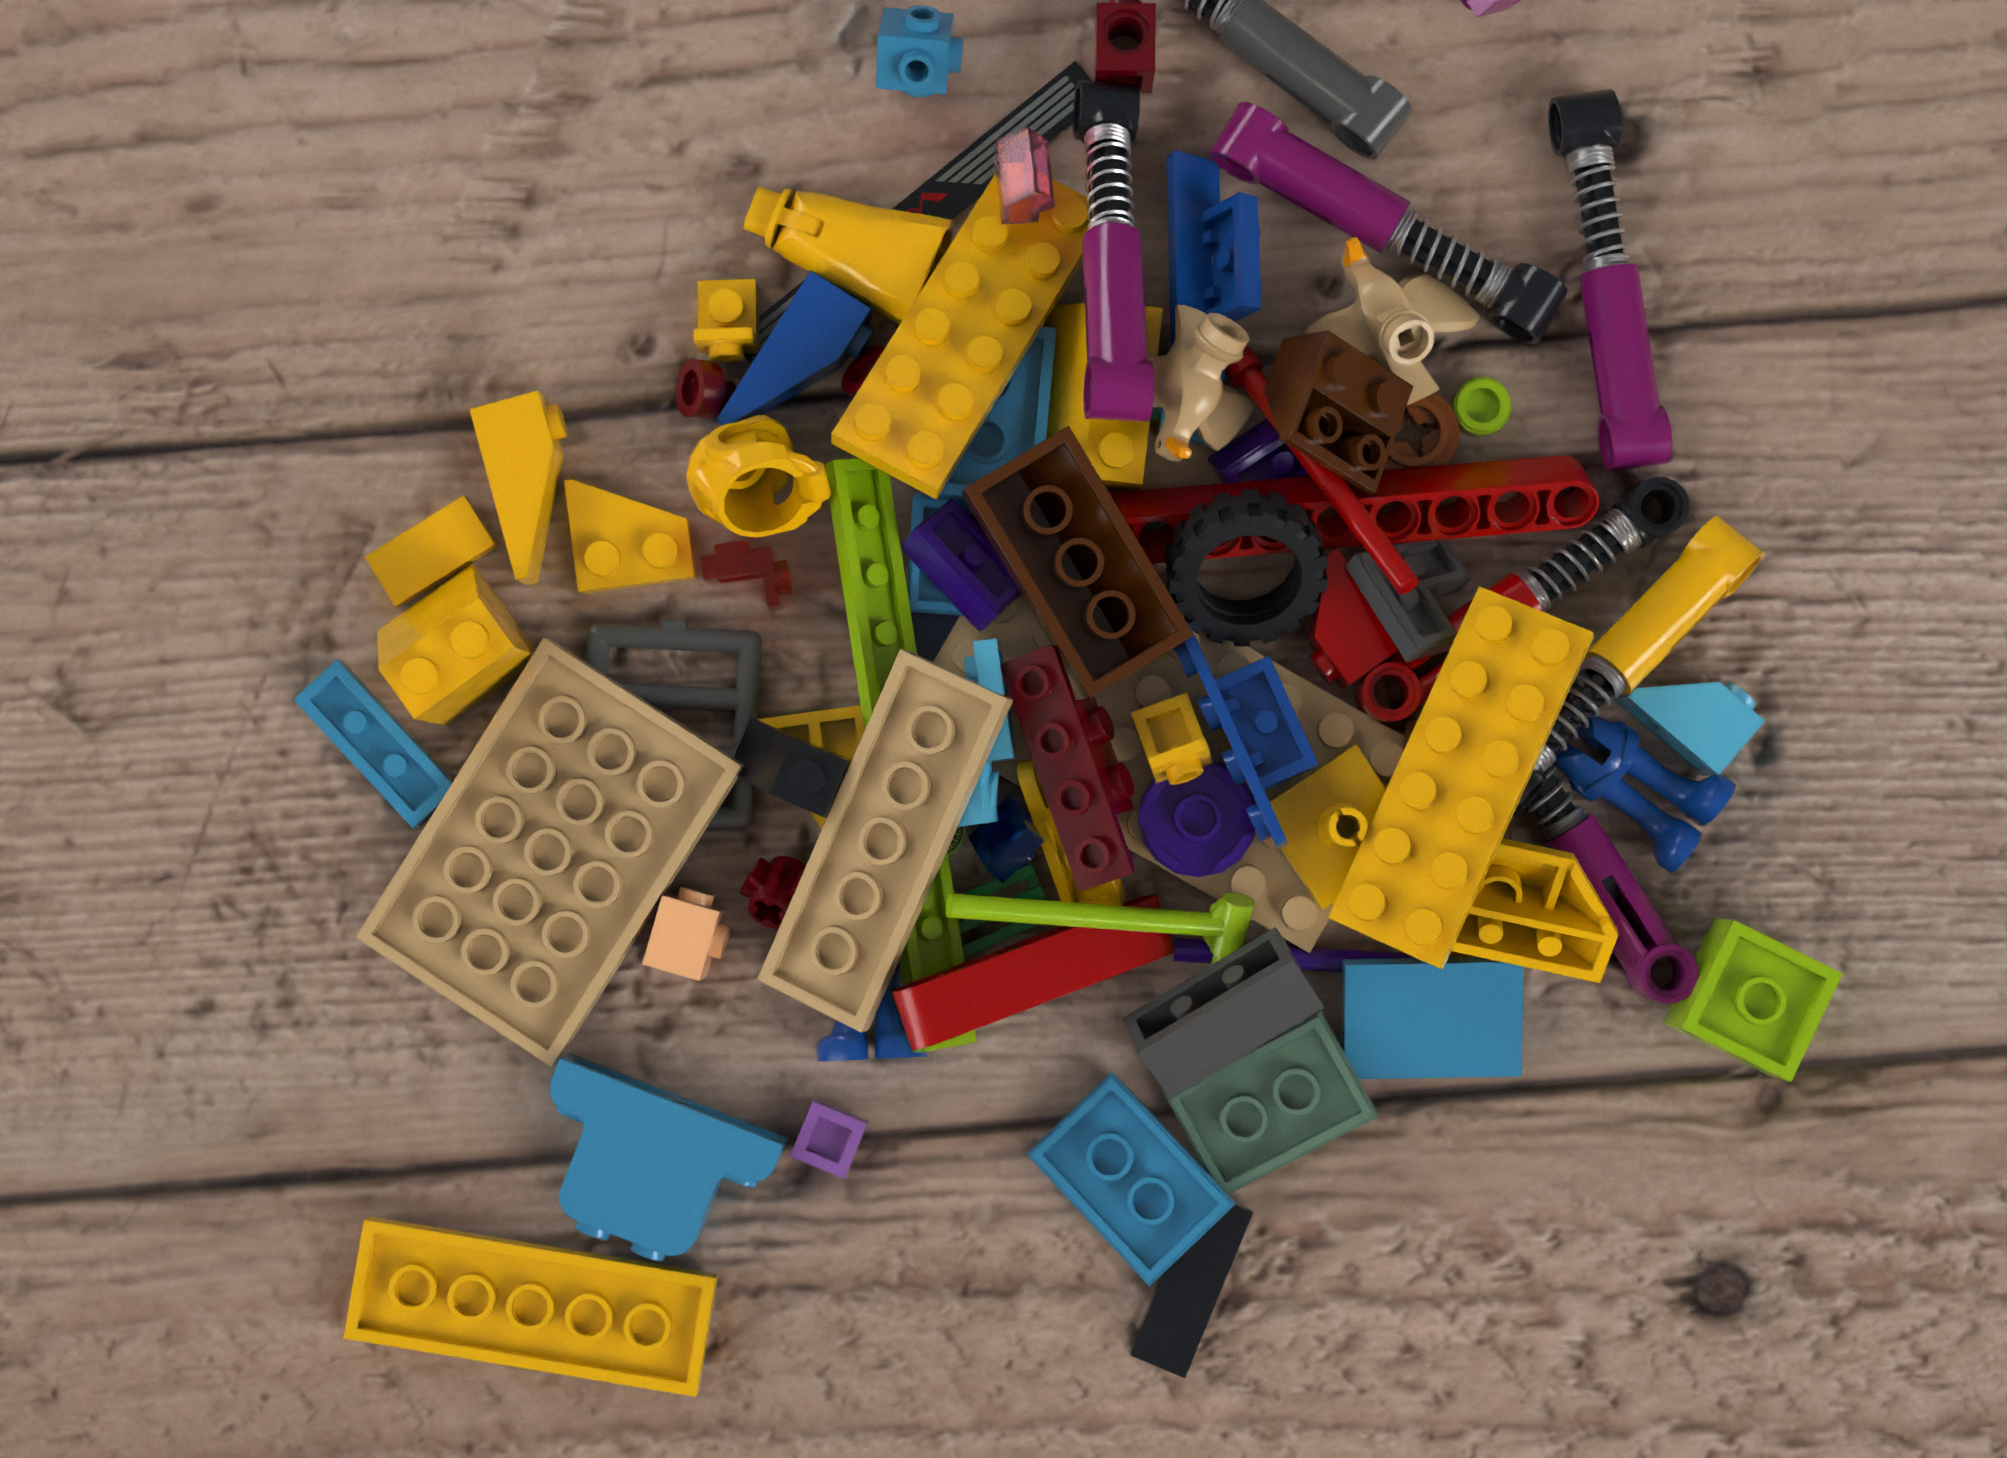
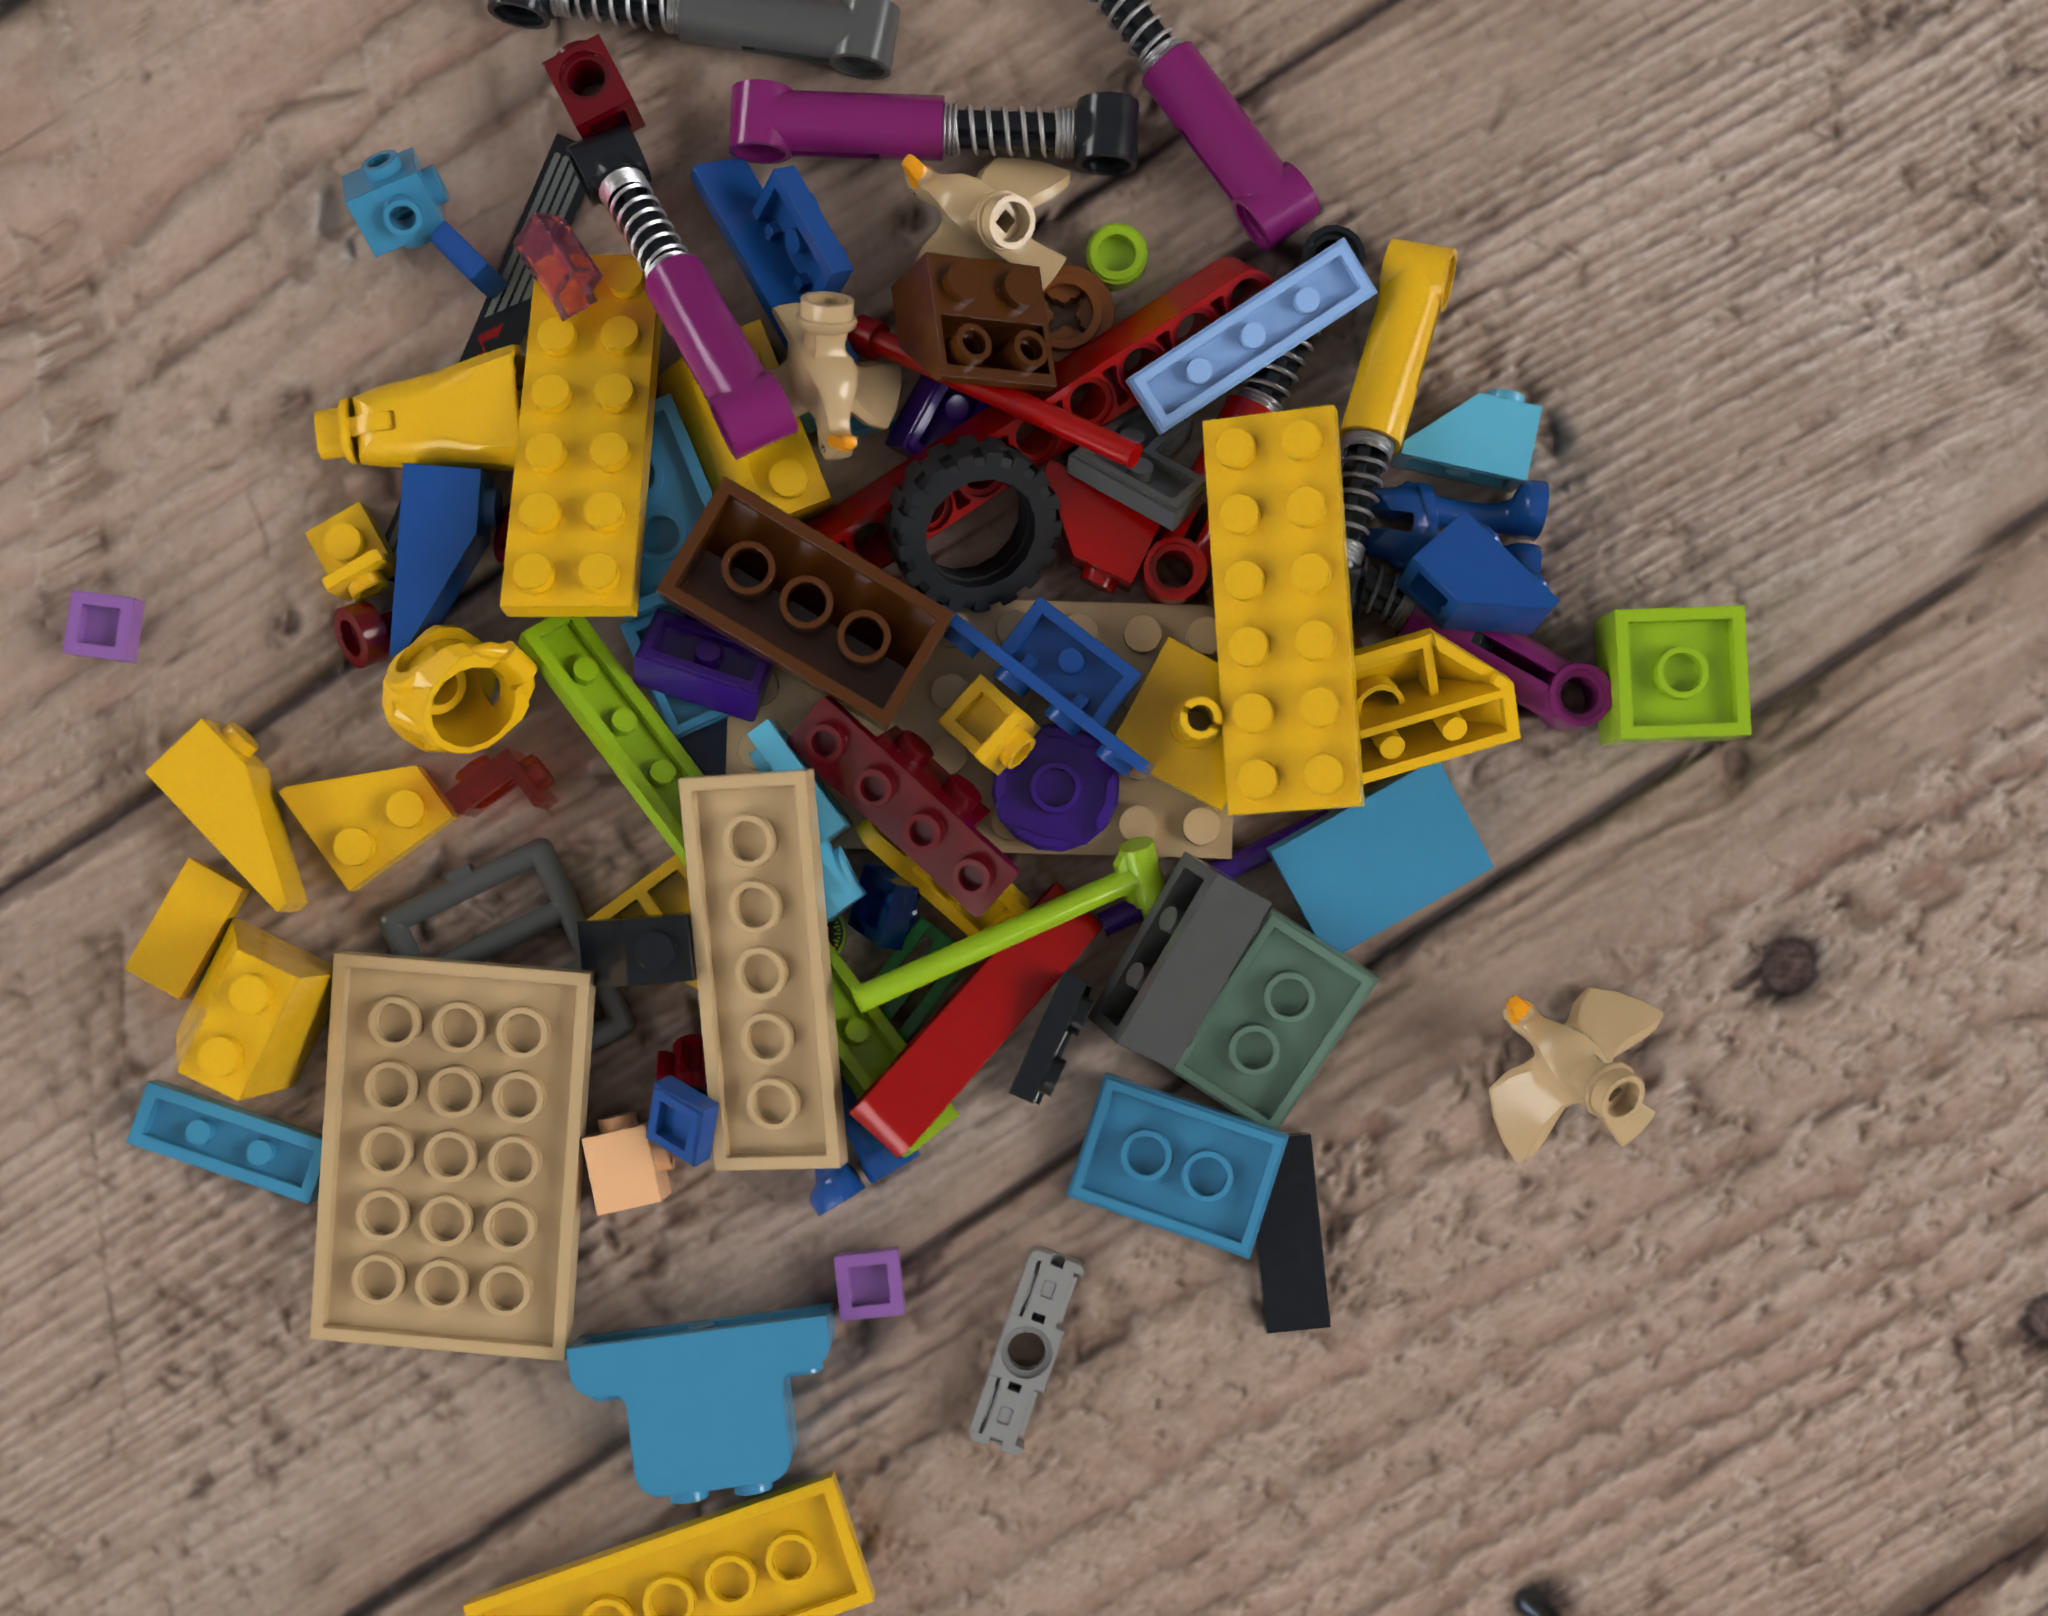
camera: 35 degrees left, 0 degrees up
none -> medium lavender plate [62,590,145,664]
none -> blue tile [430,220,509,299]
none -> blue tile [646,1075,719,1167]
none -> light grey piece [969,1245,1084,1455]
none -> black plate [1008,971,1094,1105]
none -> light blue tile [1125,237,1378,436]
none -> blue slope [1395,510,1560,635]
none -> tan animal [1489,987,1663,1163]

